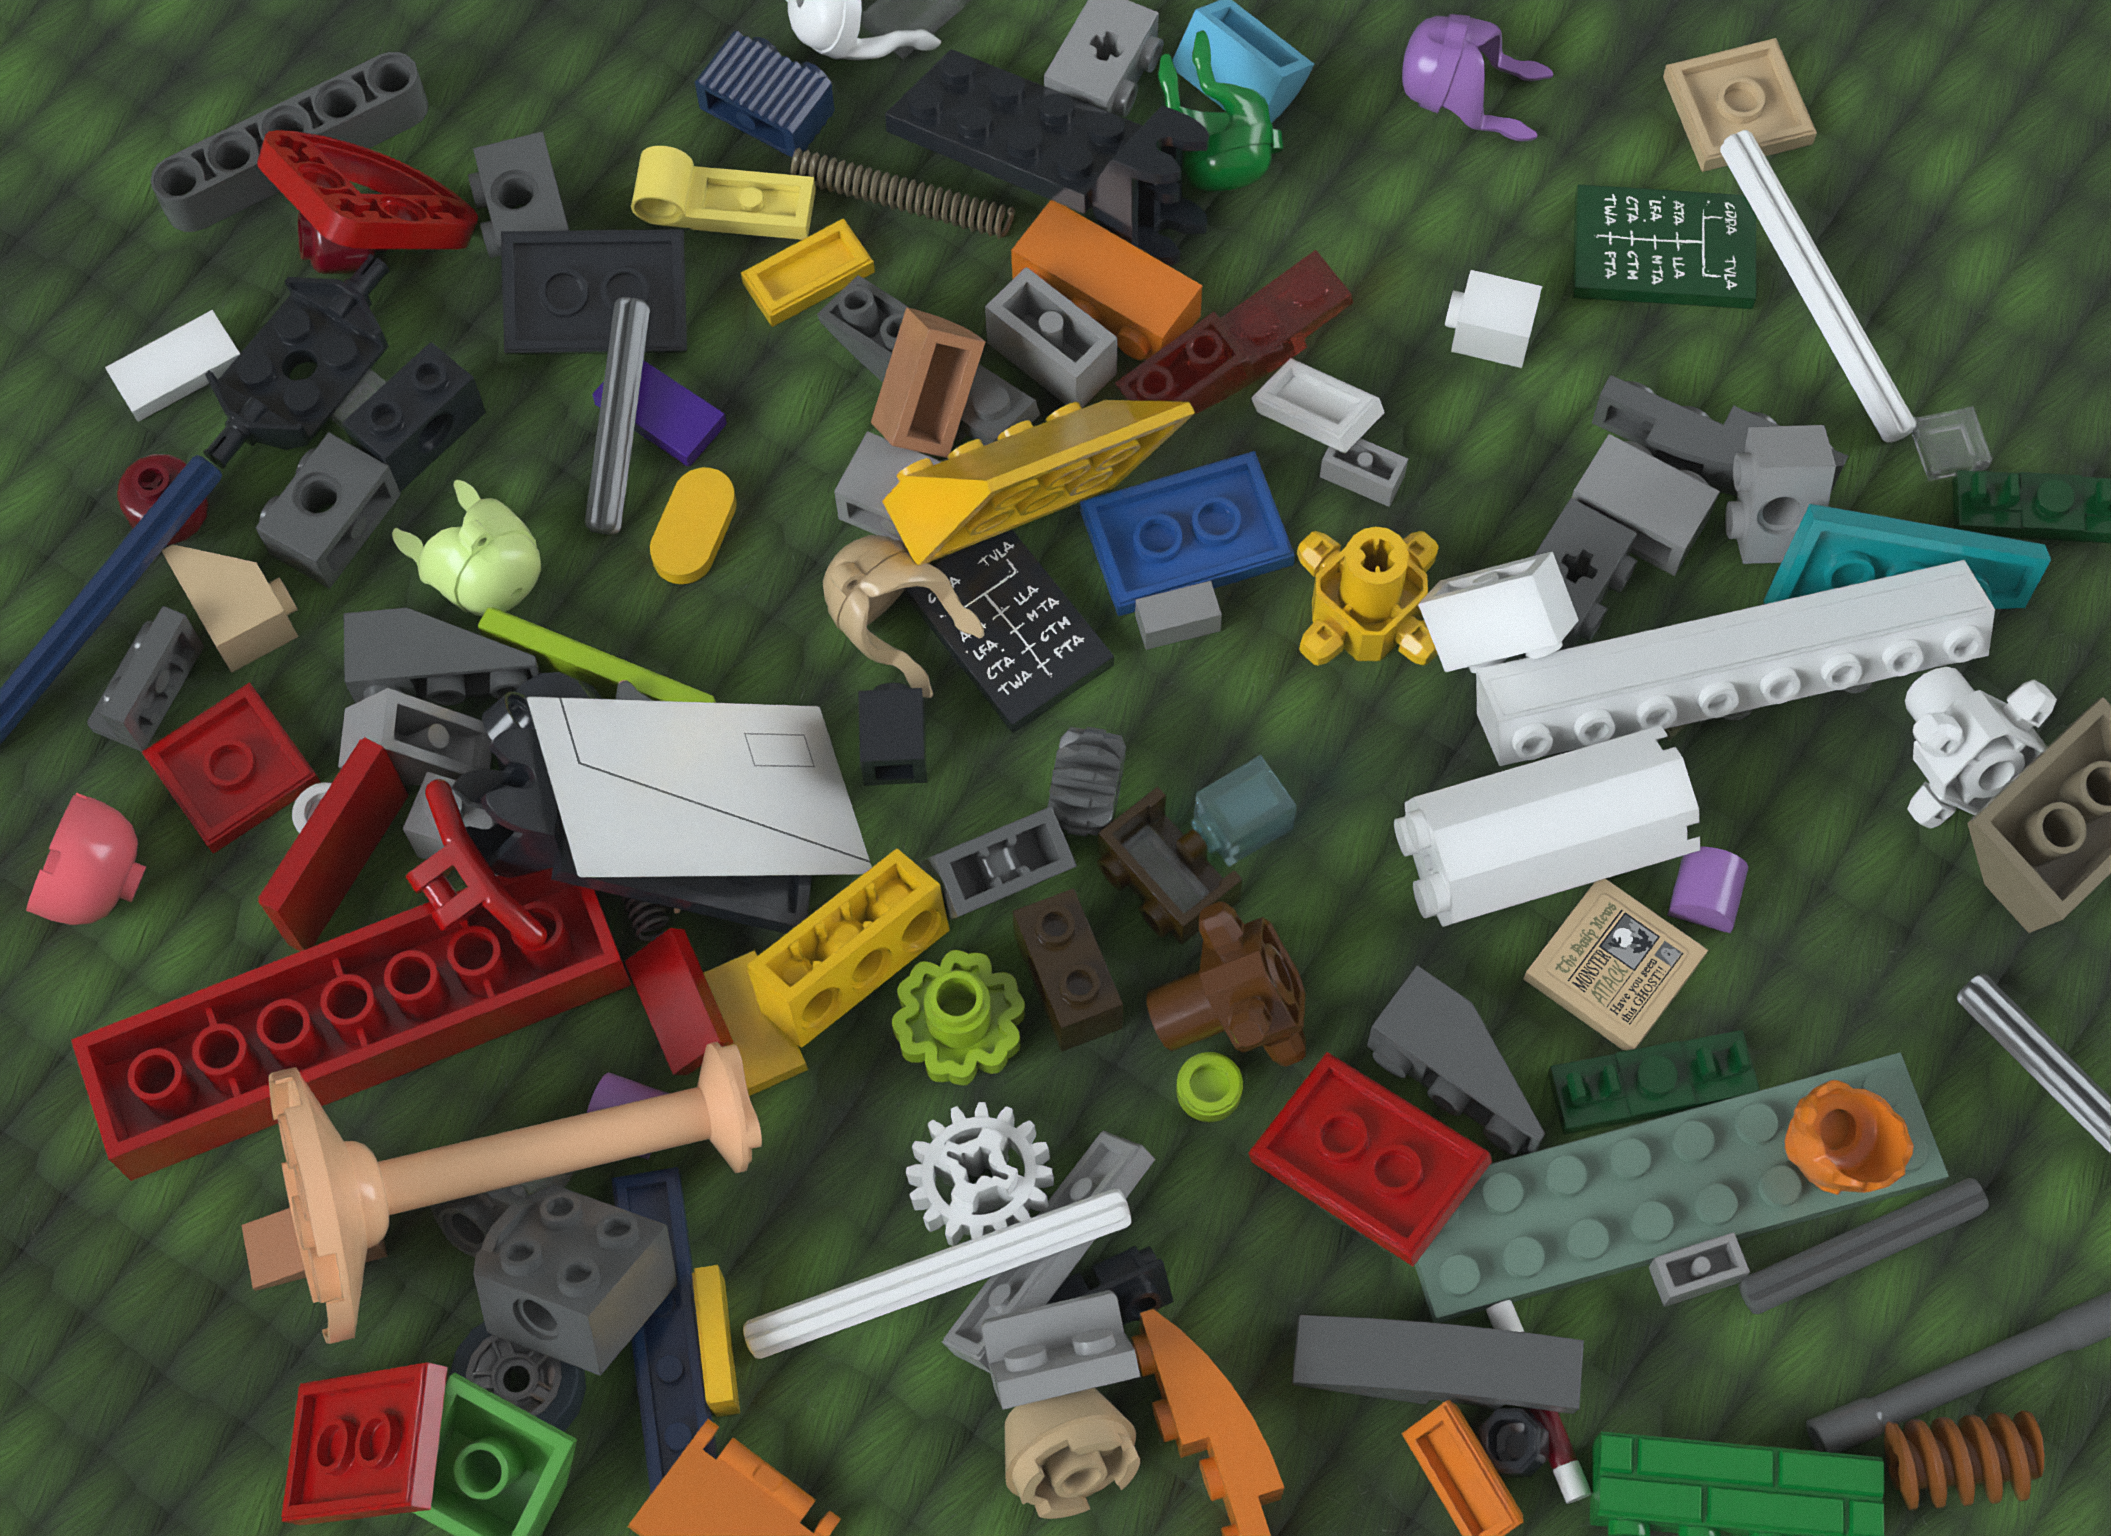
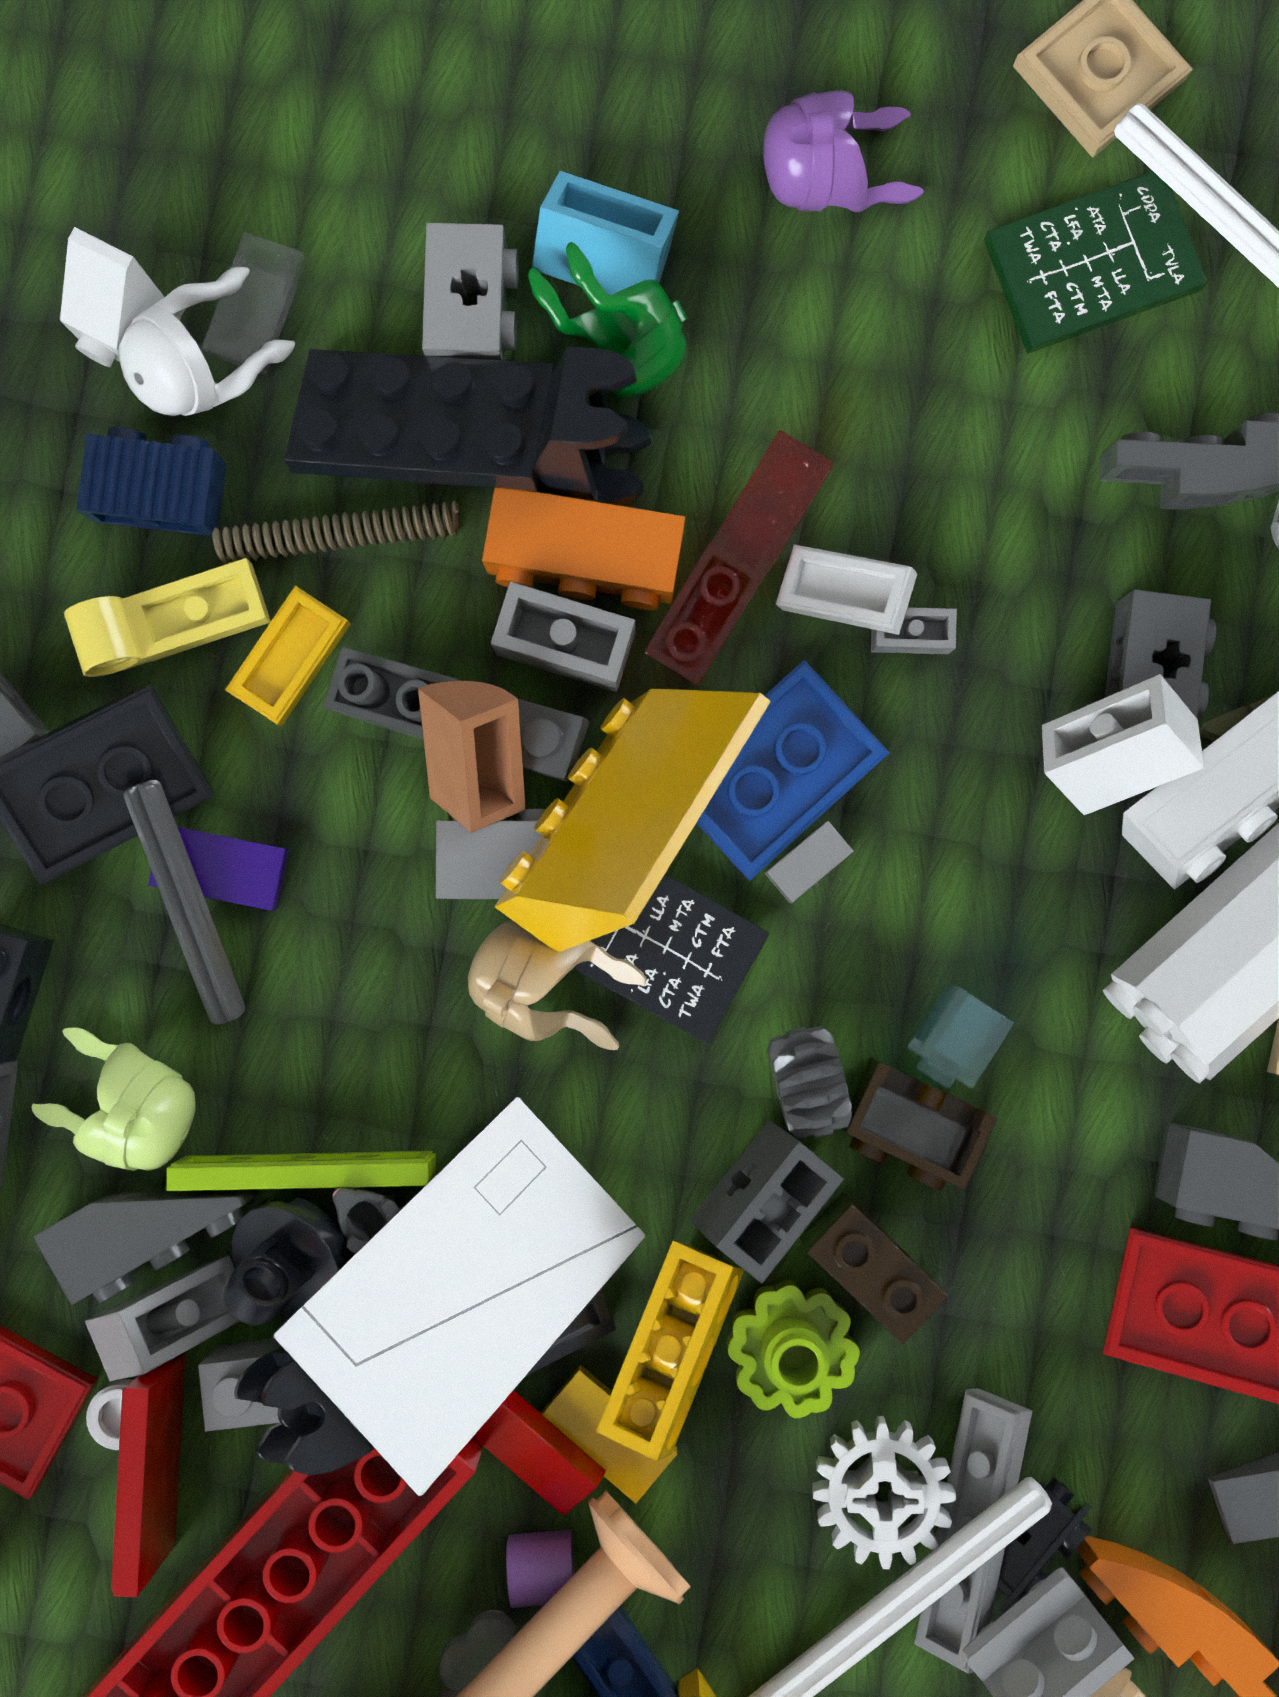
camera: 25 degrees left, 20 degrees up
red piece [405,779,547,949] -> none
yellow tile [650,467,737,584] -> none
black brick [858,683,927,786] -> none
reddish brown piece [1147,901,1306,1067] -> none
lime tile [1176,1052,1243,1122] -> none
yellow piece [1297,527,1439,666] -> none
white brick [1445,270,1542,368] -> none
light grey brick [1572,434,1720,576] -> none

